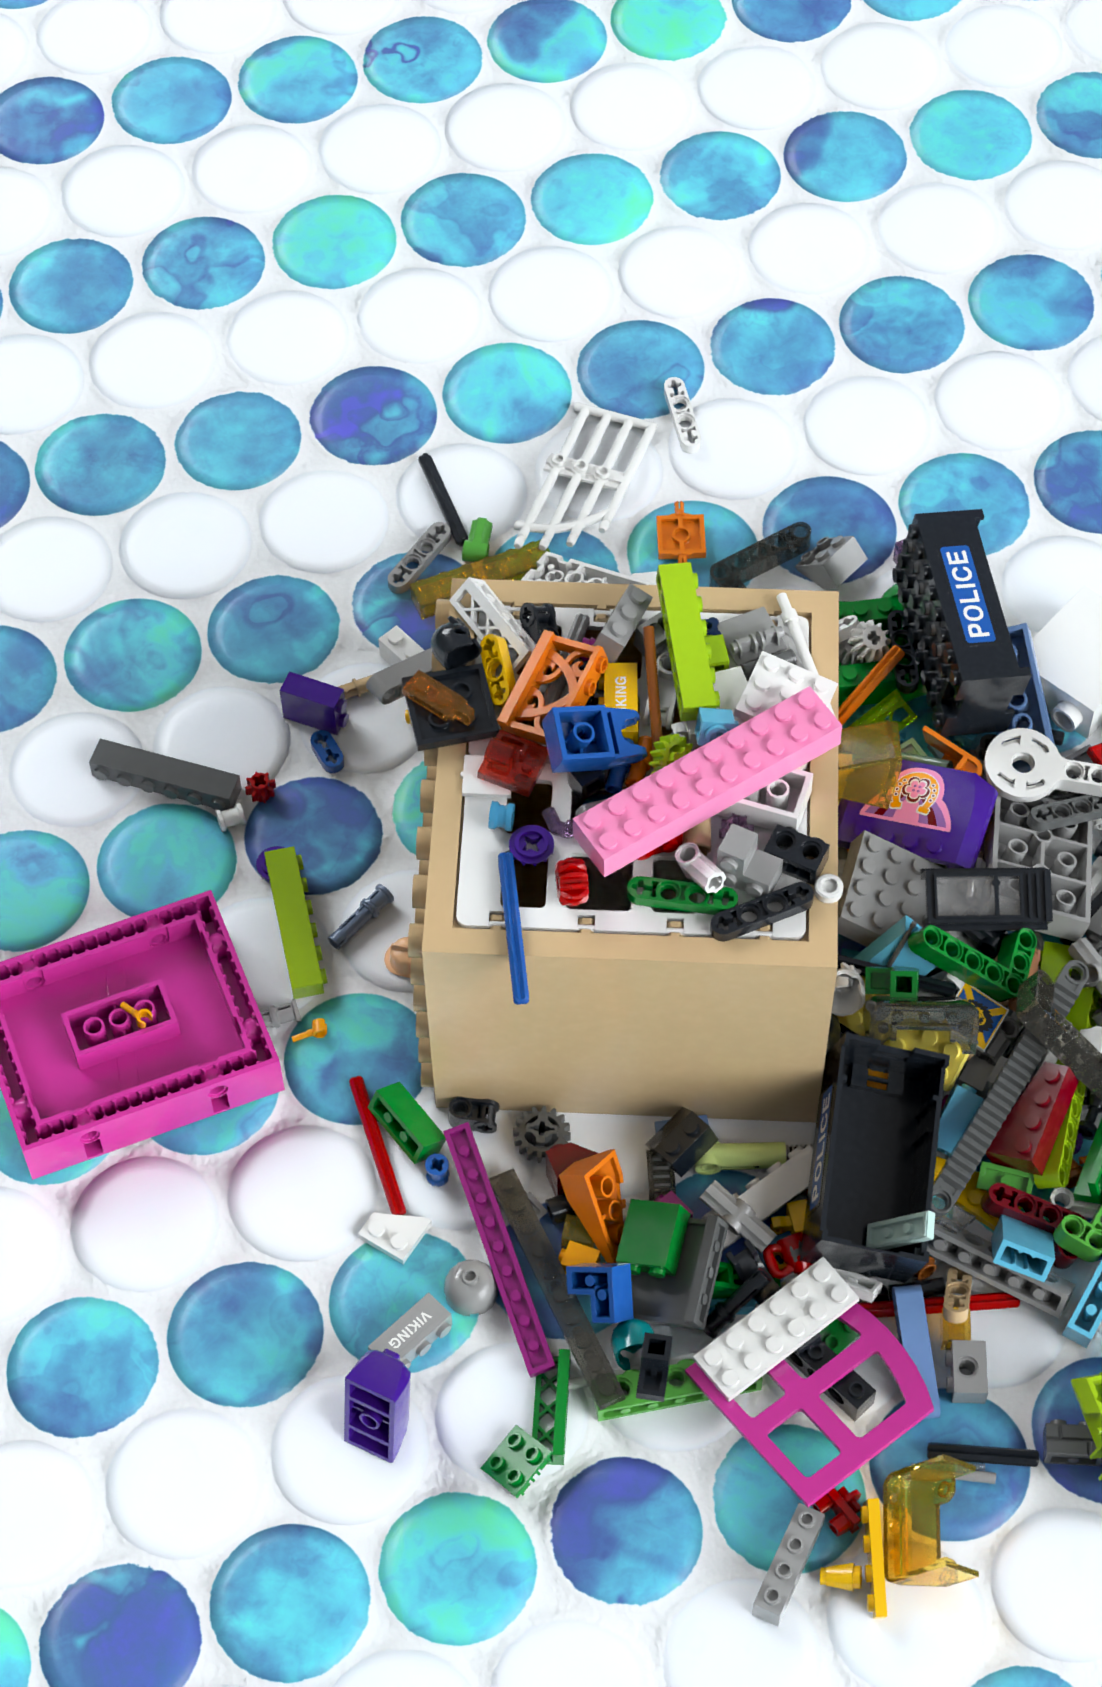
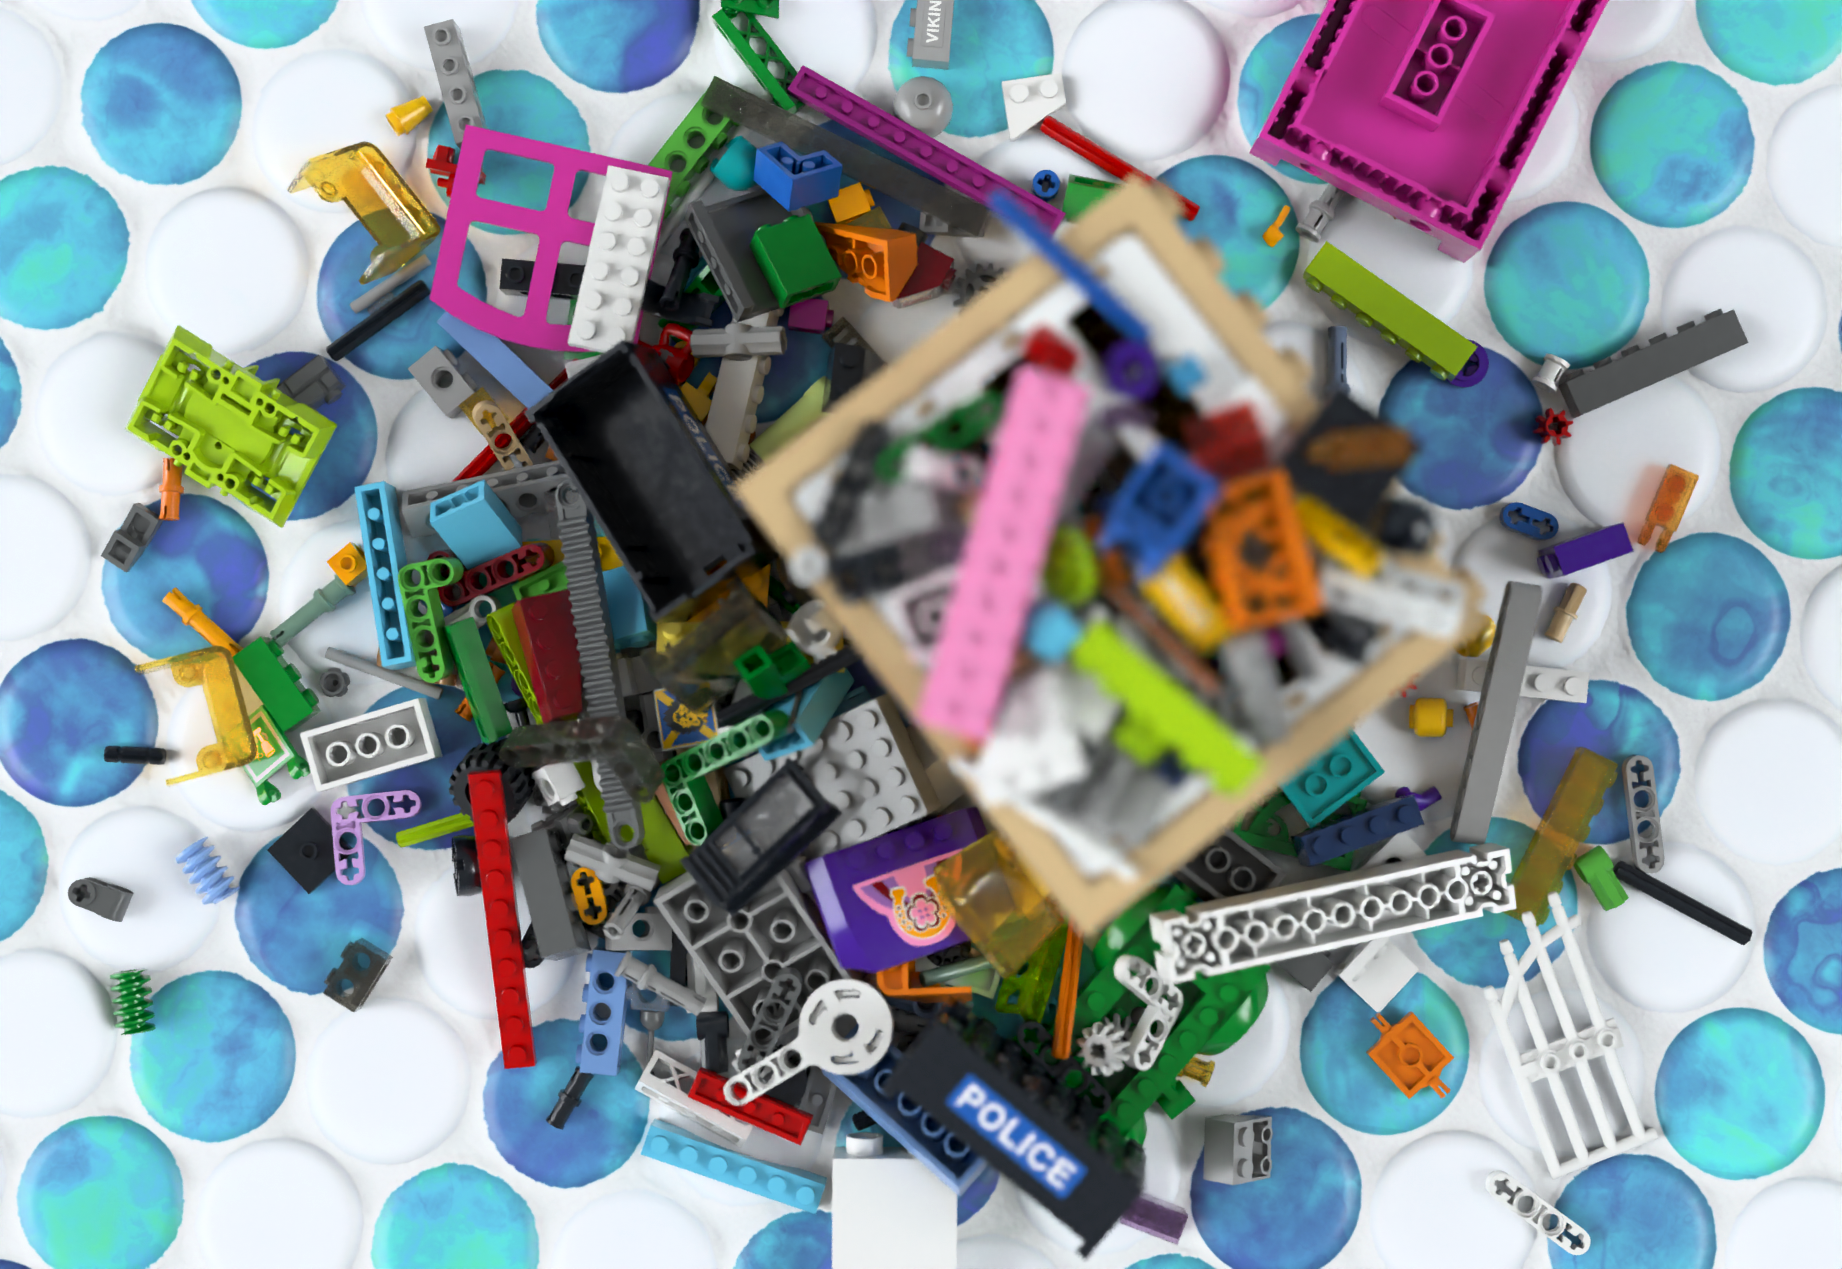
camera: 140 degrees right, 30 degrees up
light orange hand [120,1002,152,1028] -> none
black brick [636,1332,673,1402] -> none
clear smoke beam [709,522,811,588] -> none
yellow wing [861,1498,887,1619] -> none
light aqua tile [866,1210,935,1250] -> none
none -> clear orange hinge [1637,464,1699,553]

